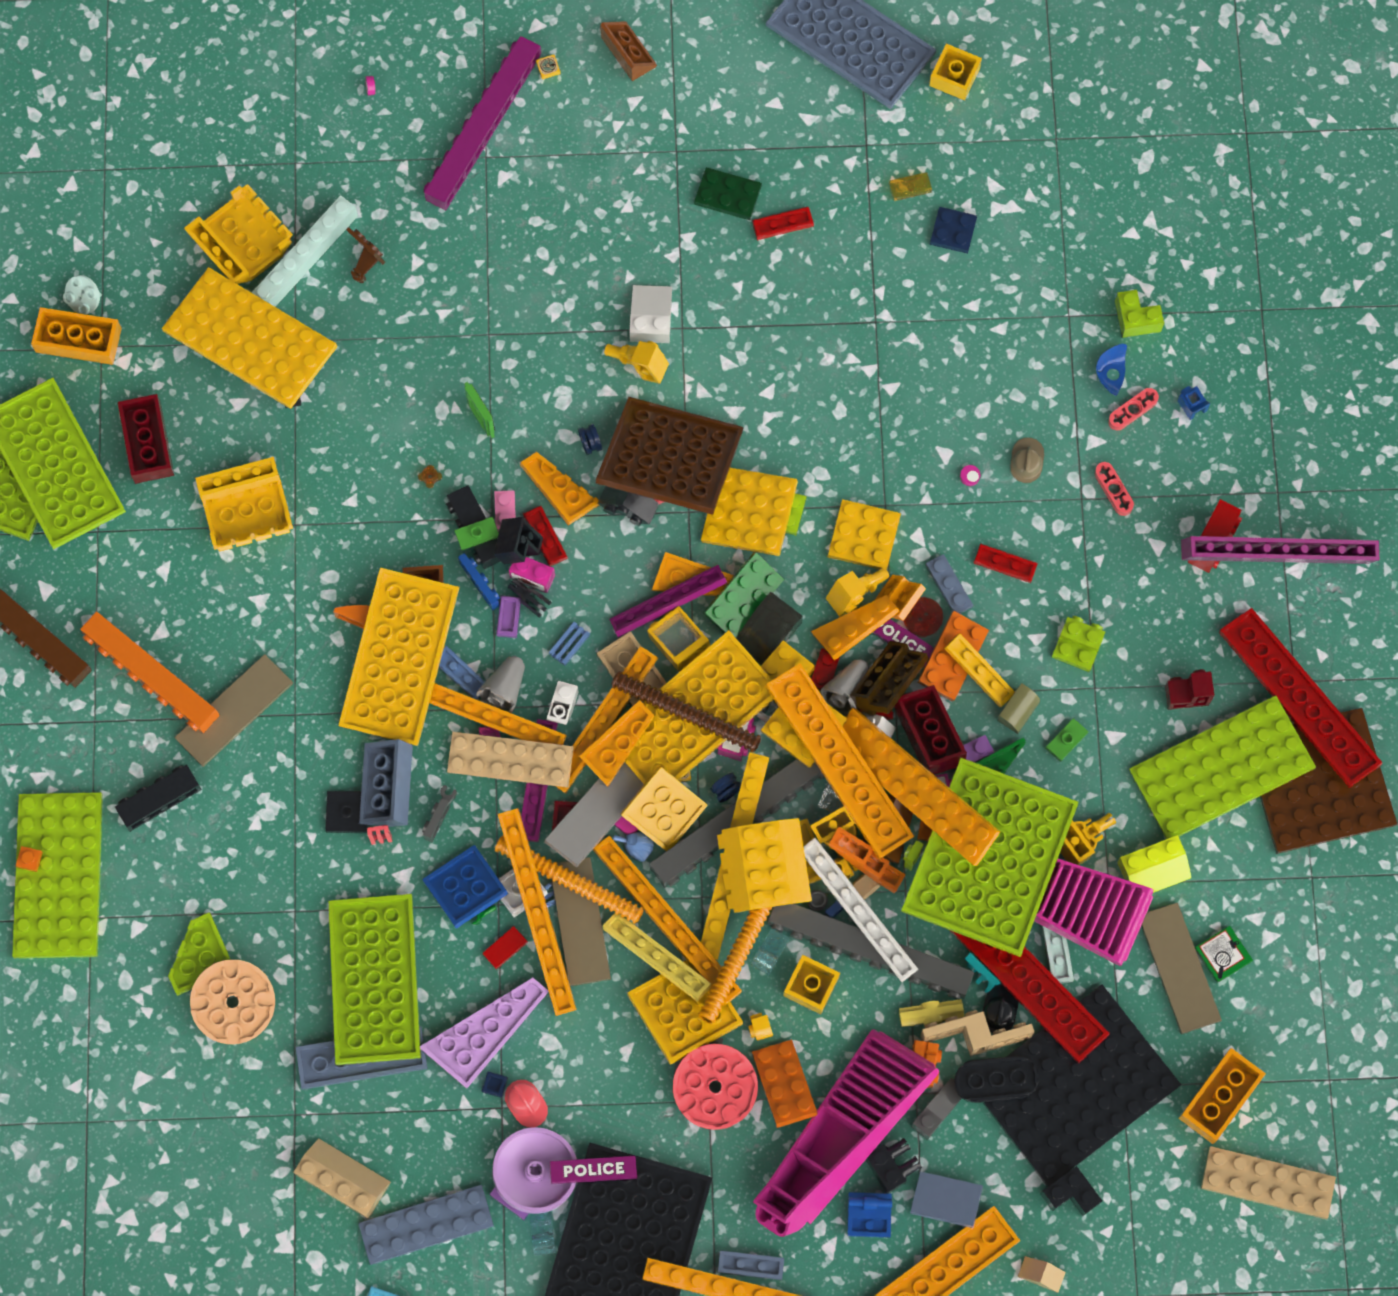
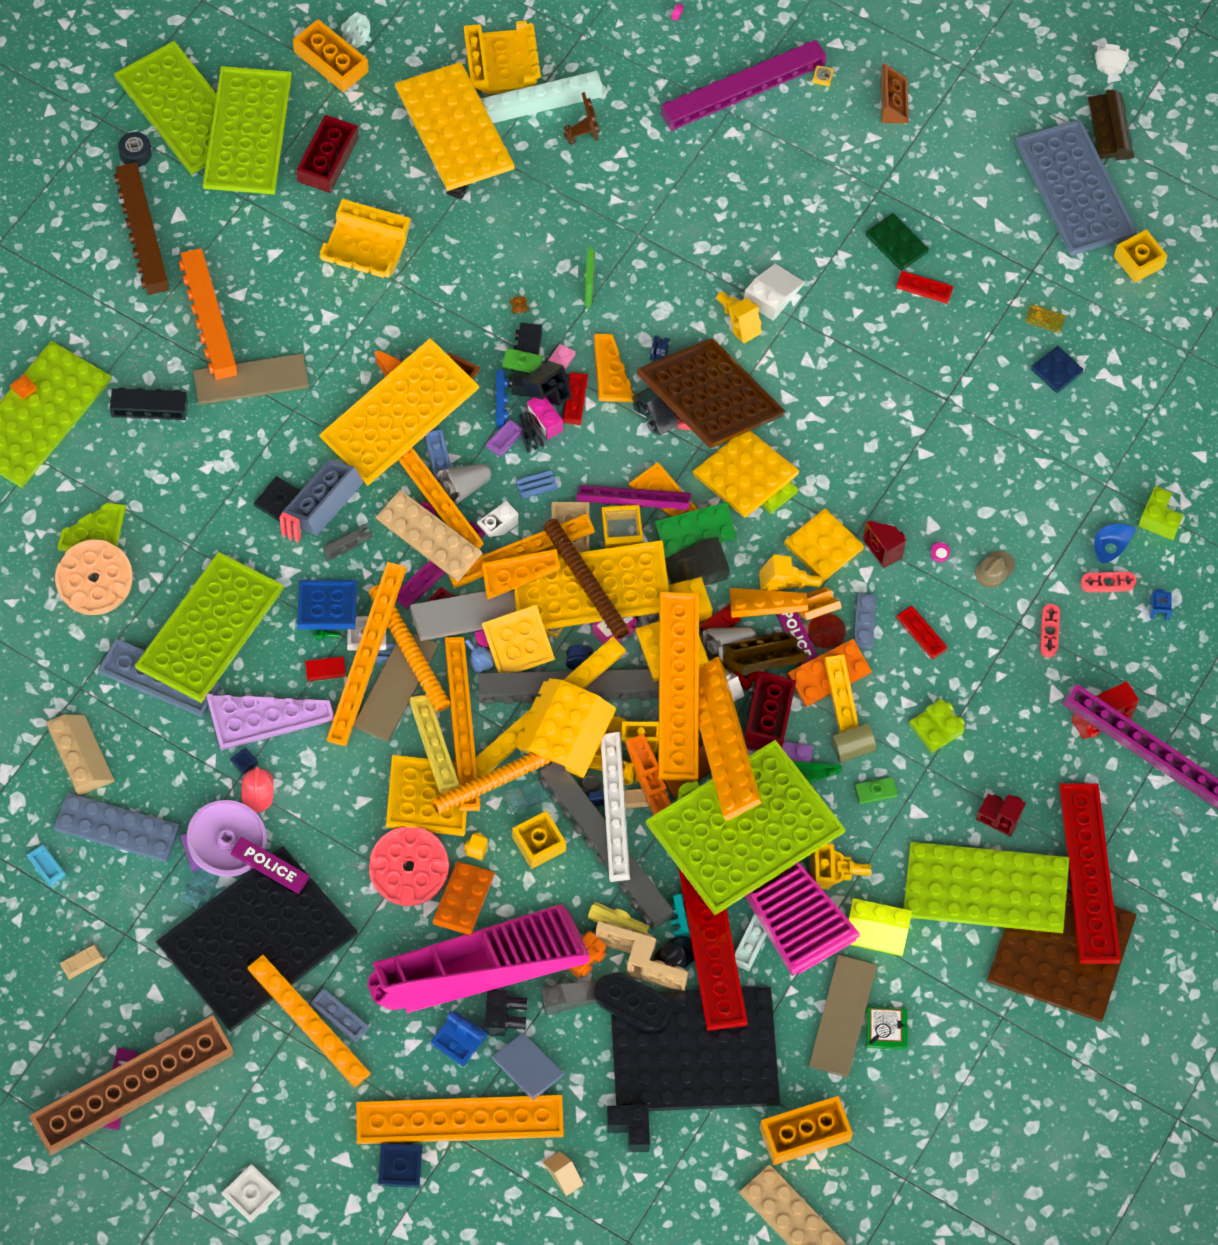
camera: 30 degrees right, 10 degrees down
none -> dark red slope [863,521,906,569]

